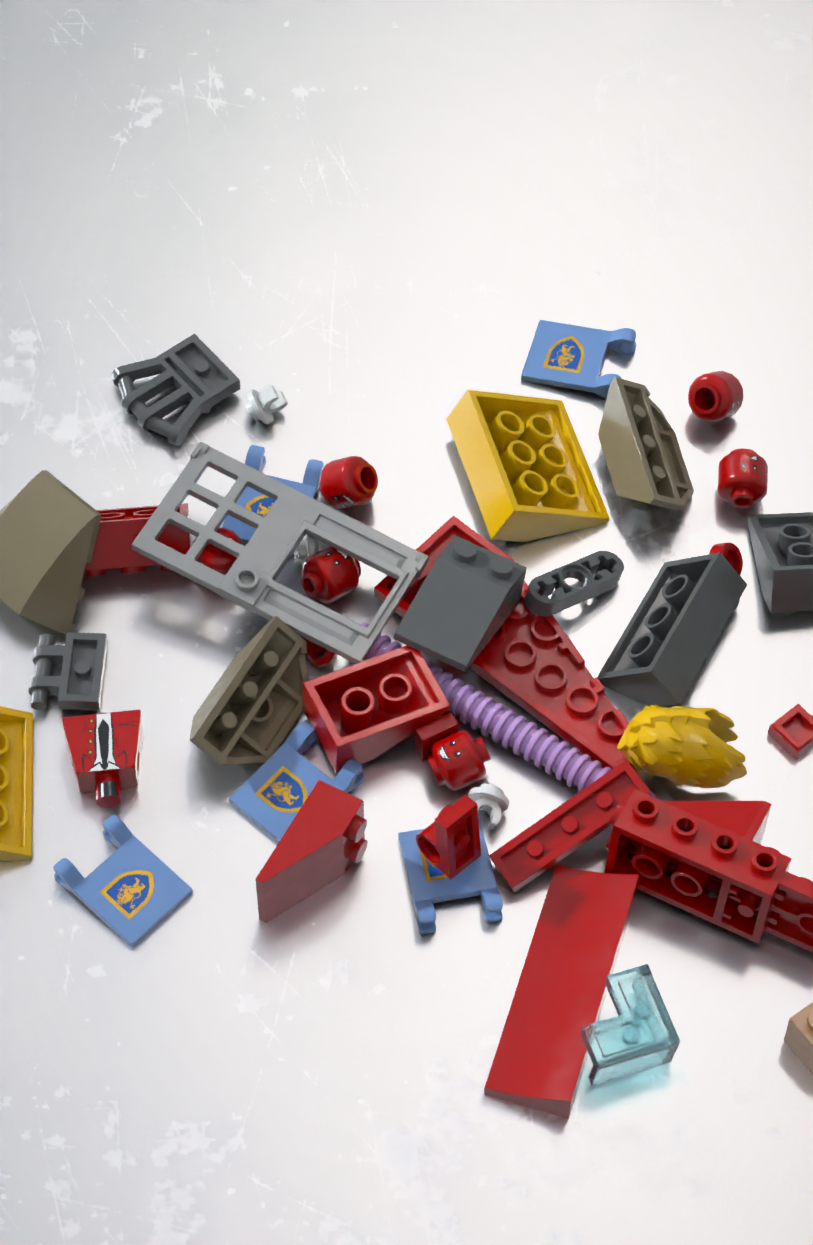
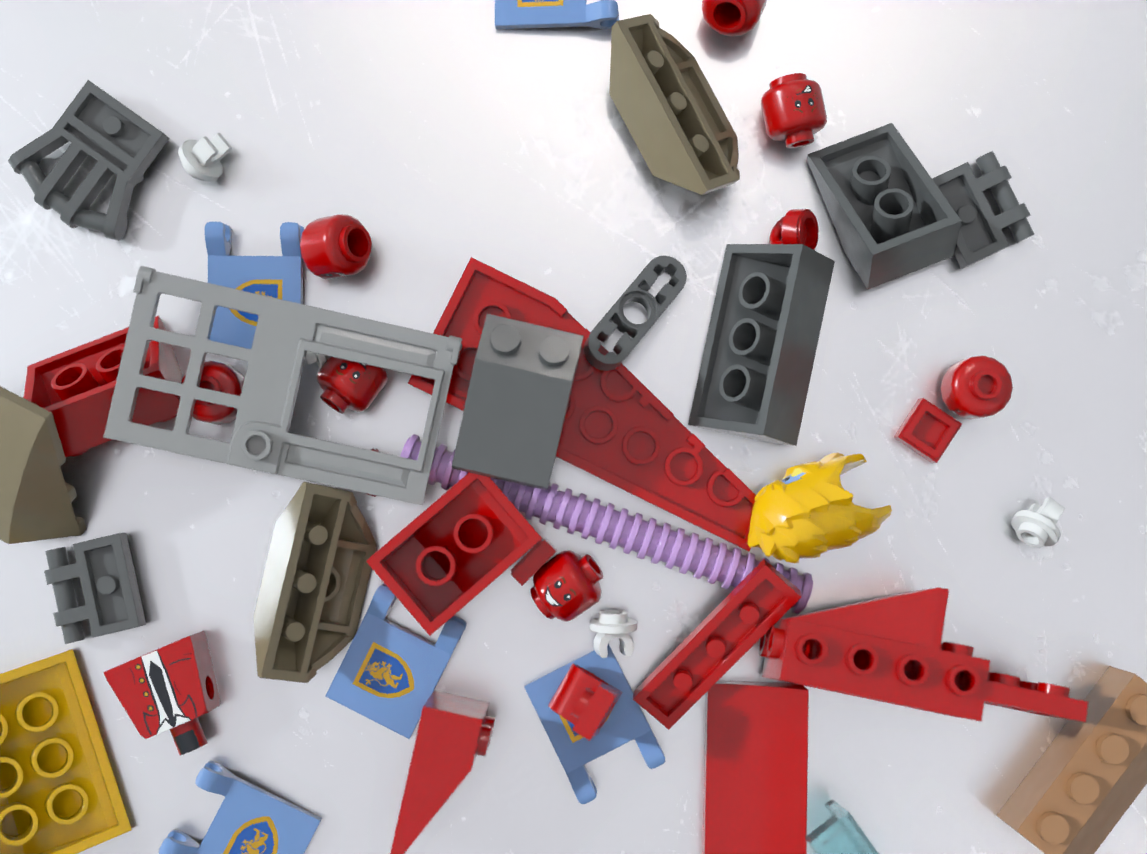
camera: 15 degrees left, 30 degrees up
yellow slope [446,389,610,542] -> none

